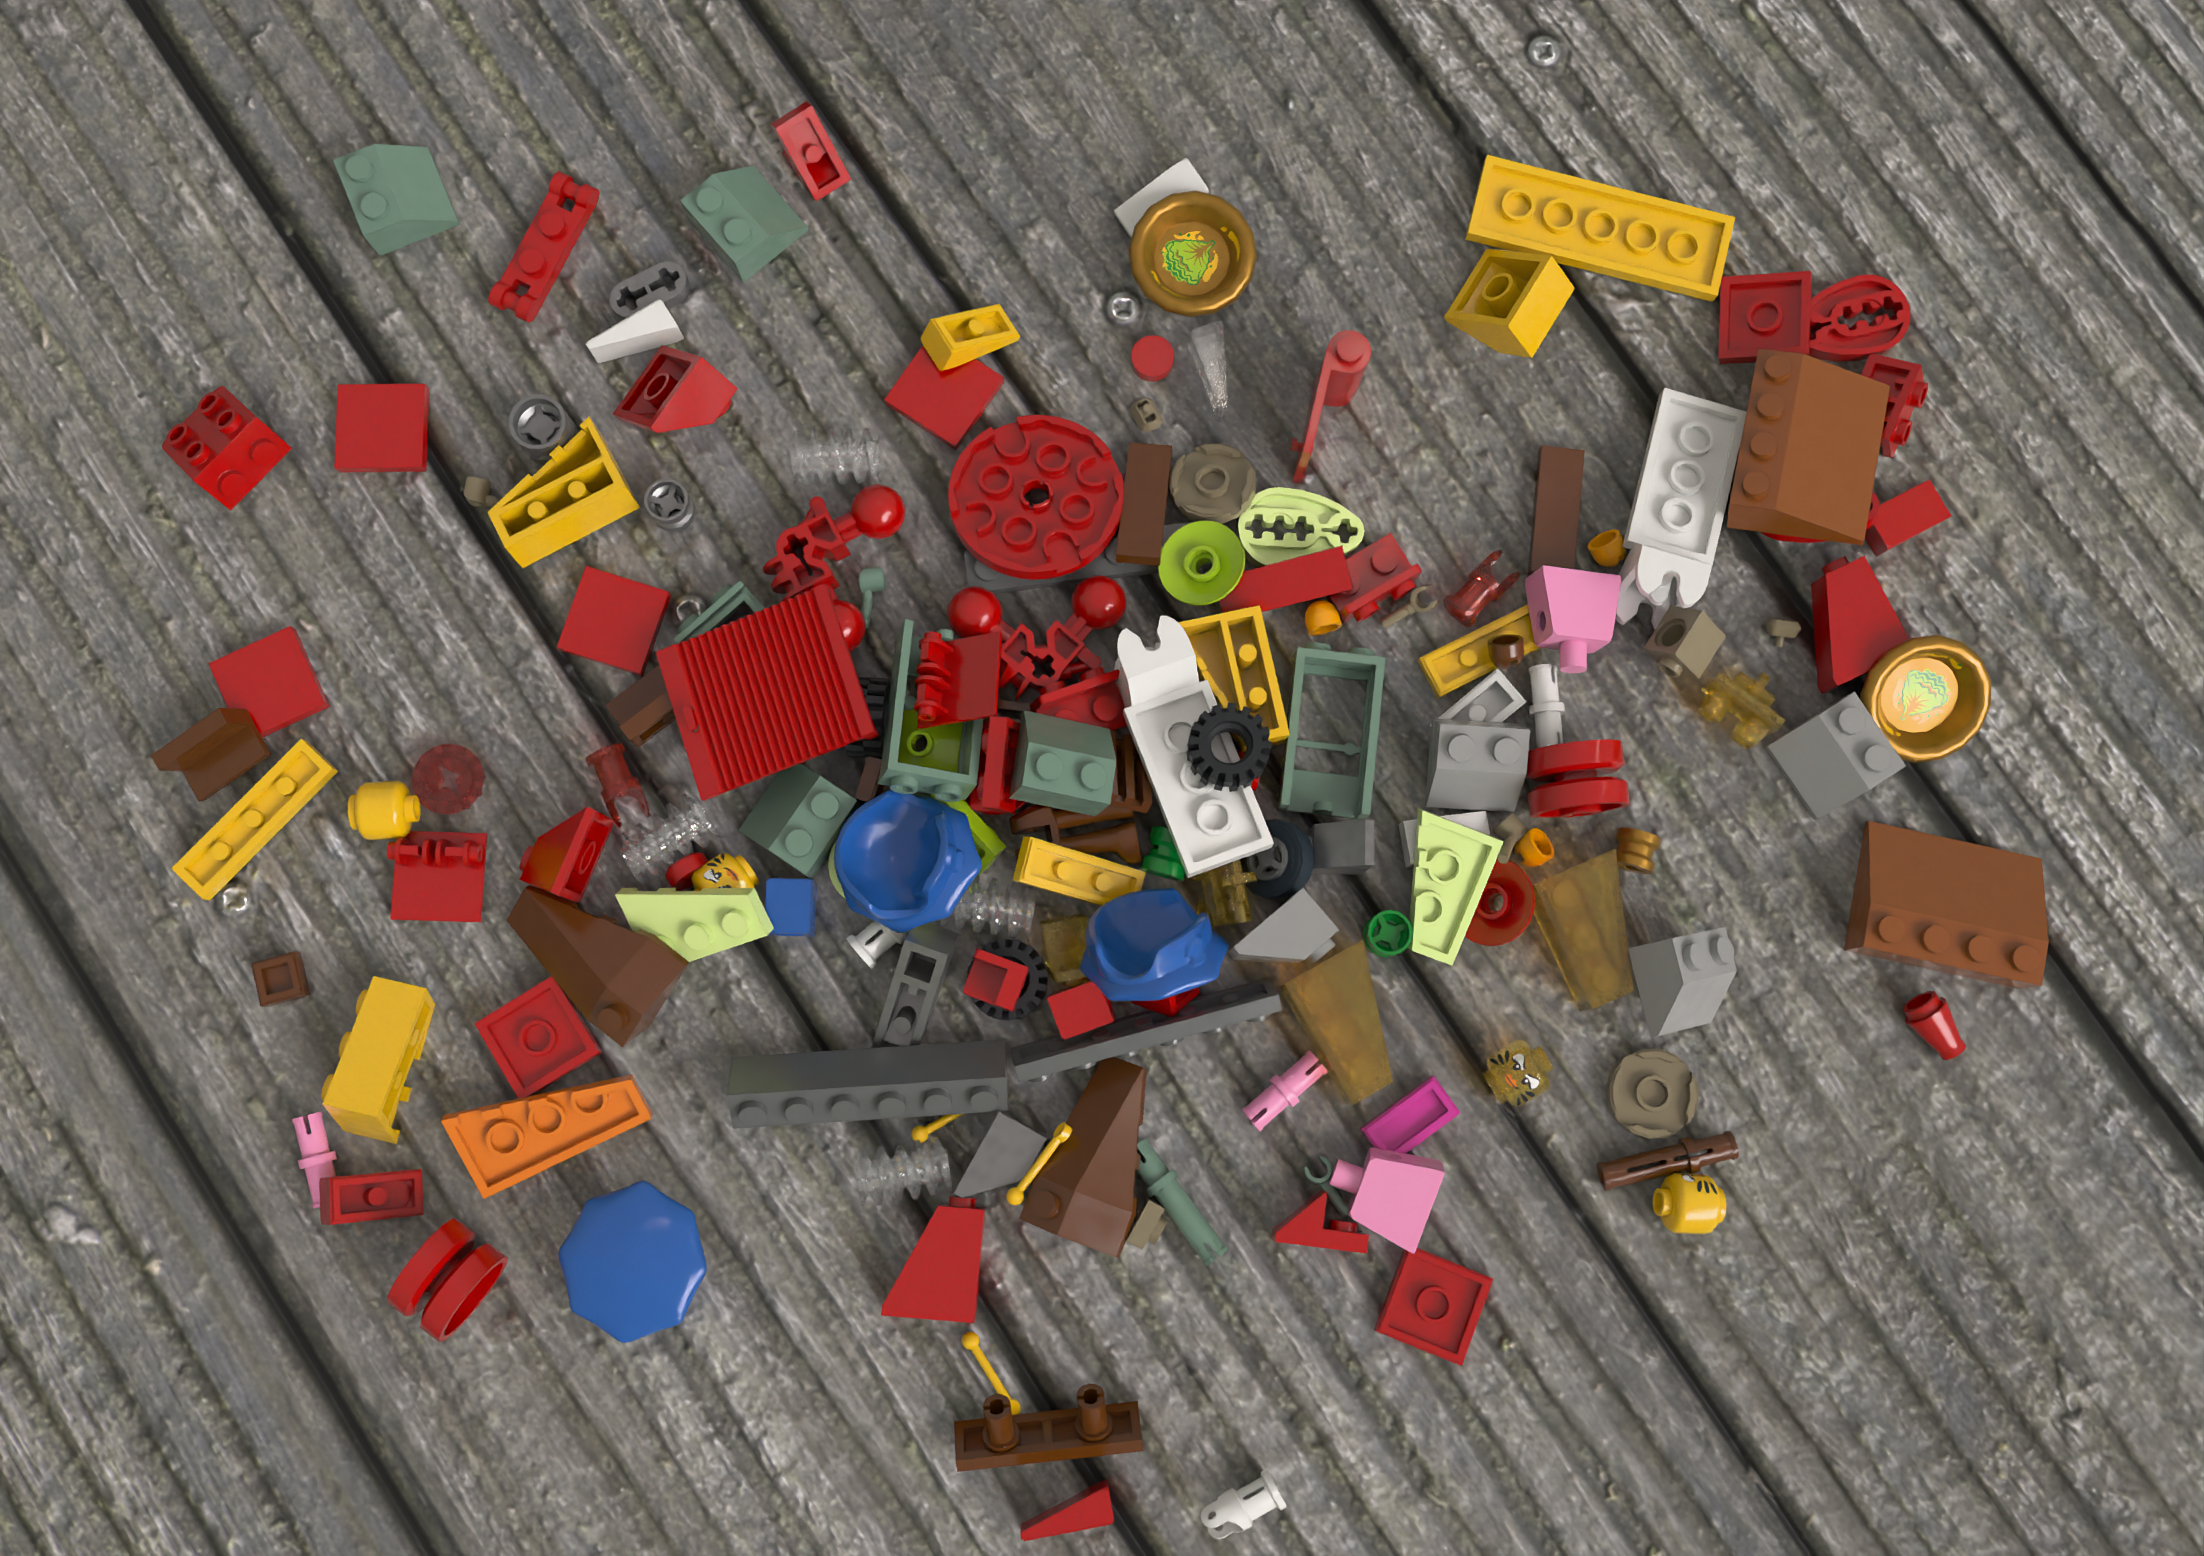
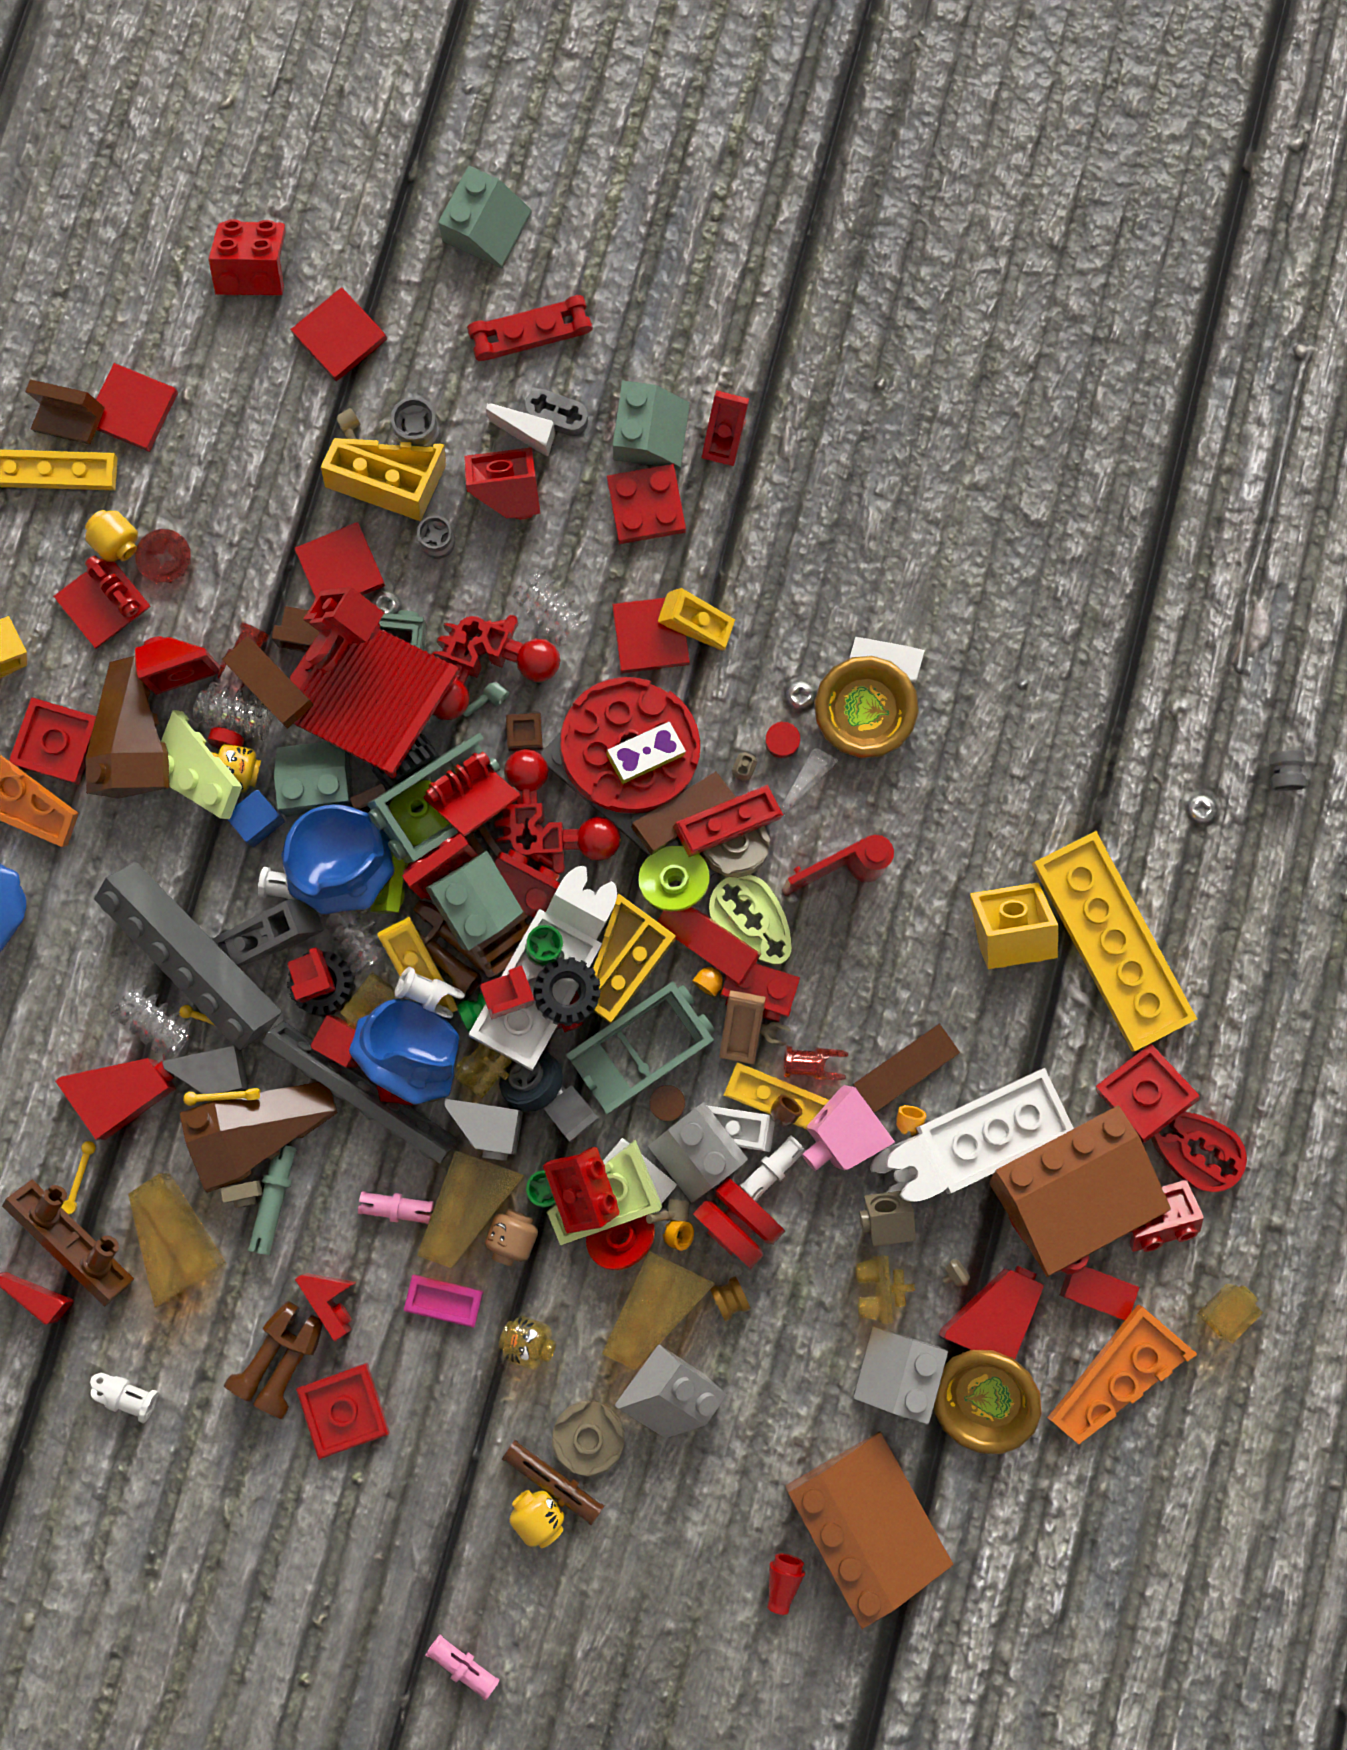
camera: 50 degrees right, 0 degrees up
sand green hand [1304,1156,1348,1217] -> none
bright pink torso [1329,1147,1445,1254] -> none
none -> clear yellow wedge [128,1173,227,1308]
none -> reddish brown tile [222,636,314,729]
none -> reddish brown piece [223,1301,323,1419]
none -> red brick [303,587,385,673]
none -> white piece [395,967,465,1018]
none -> bright pink pin [425,1634,500,1701]
none -> red panel [480,965,534,1020]
none -> medium nougat head [485,1209,538,1266]
none -> reddish brown tile [506,713,543,751]
none -> green wheel [525,925,563,967]
none -> red bracket [543,1147,620,1234]
none -> tile [606,722,686,784]
none -> red plate [607,464,686,544]
none -> reddish brown tile [650,1085,685,1121]
none -> red tile [673,785,783,857]
none -> medium nougat tile [719,990,766,1064]
none -> orange wing [1047,1305,1197,1444]
none -> clear yellow brick [1197,1284,1263,1344]

